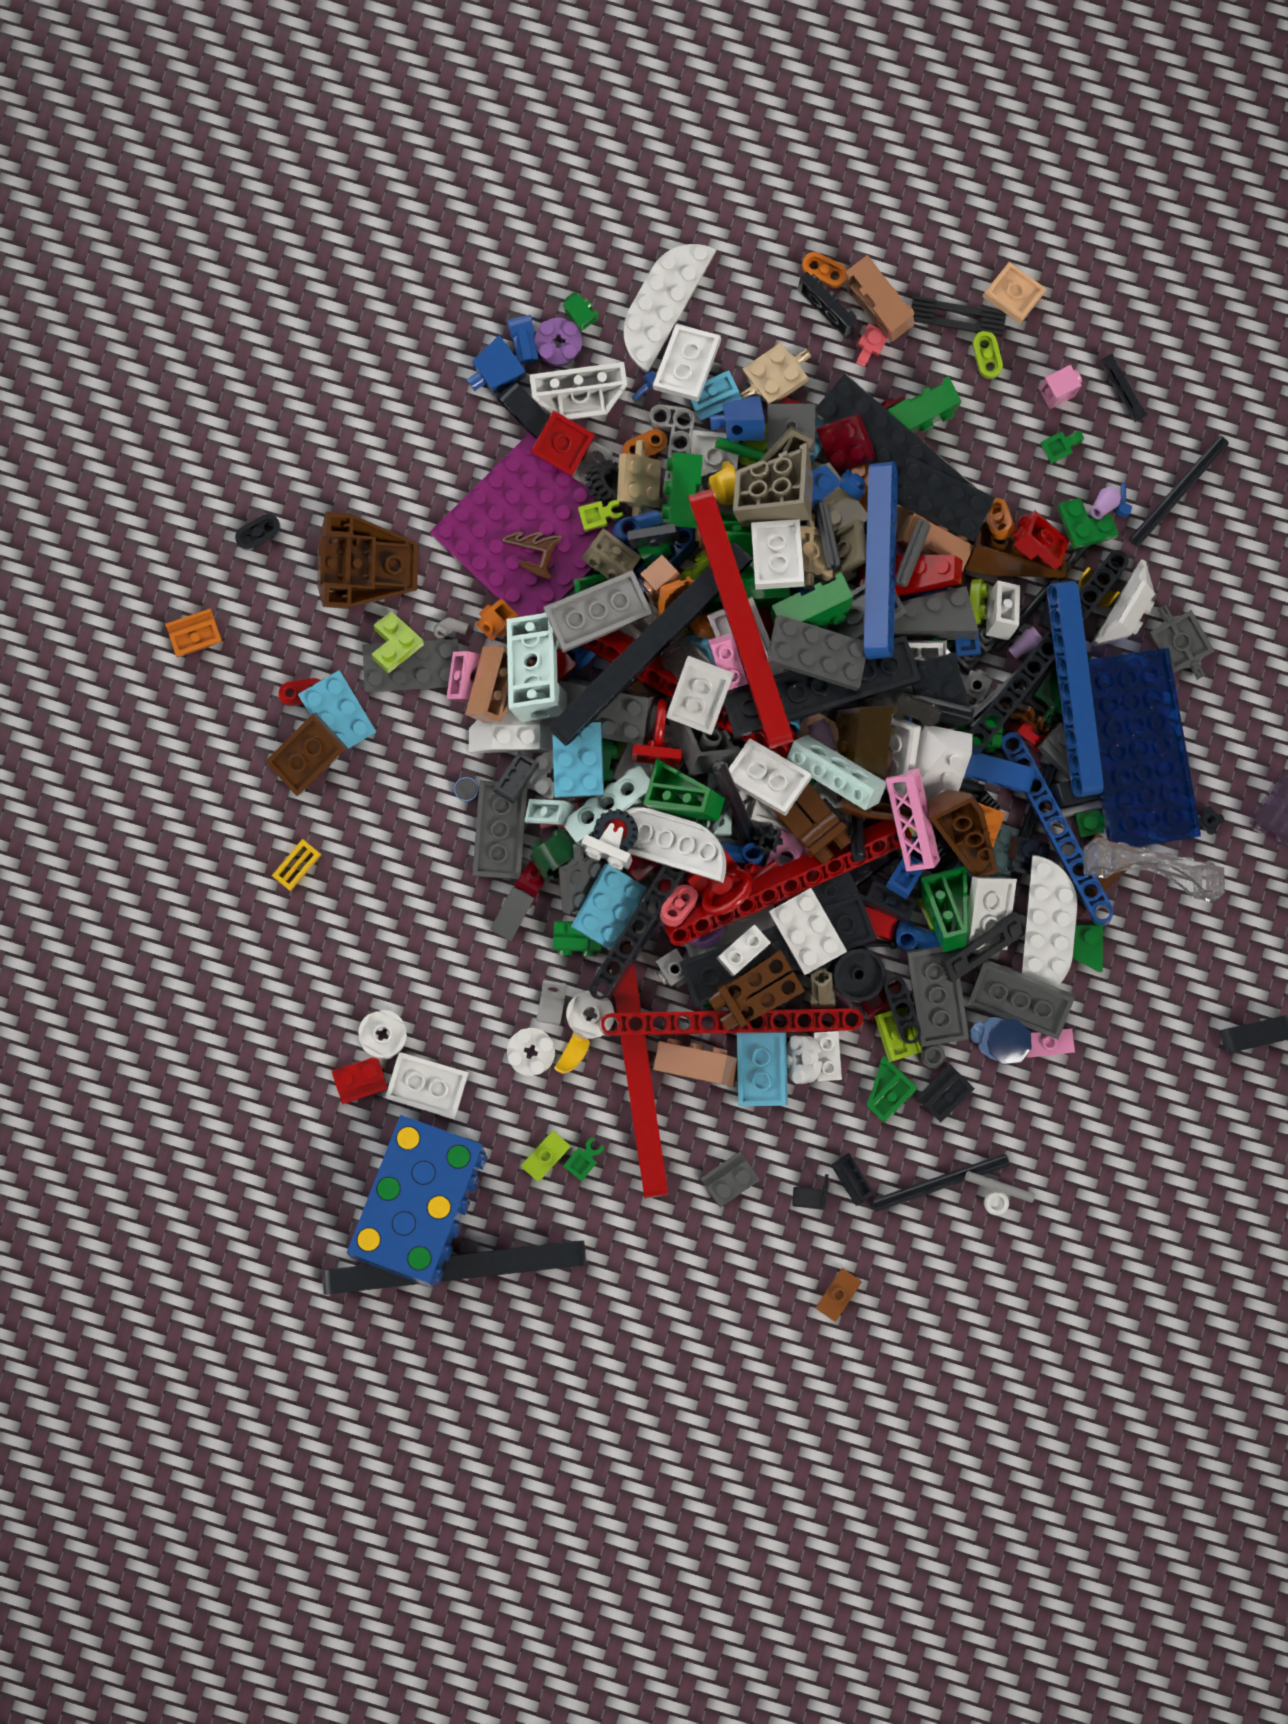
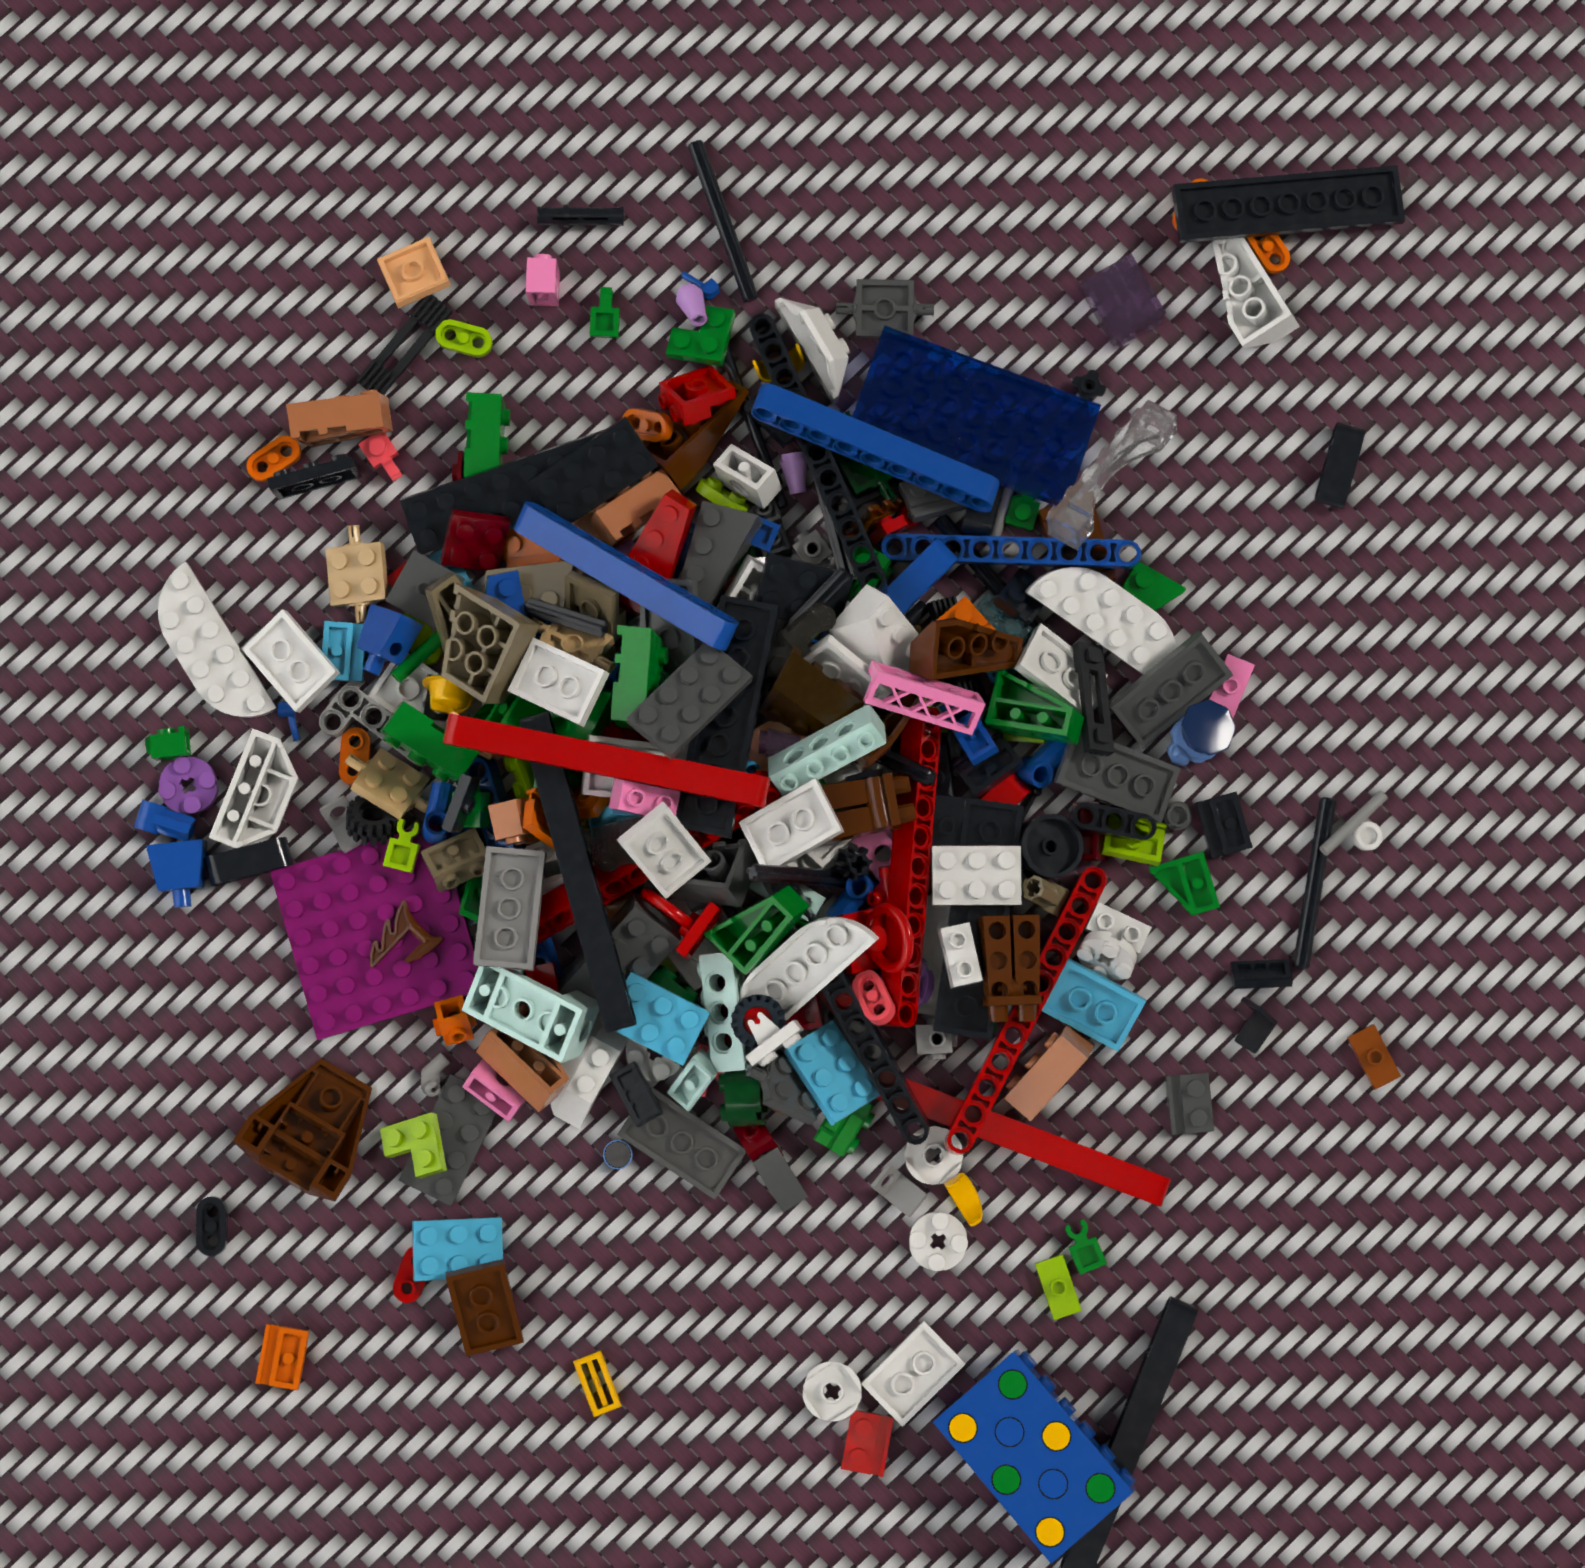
camera: 60 degrees left, 0 degrees up
red plate [530,411,595,477] -> none
blue plate [839,469,866,500] -> none
dark grey axle [894,520,931,587] -> none

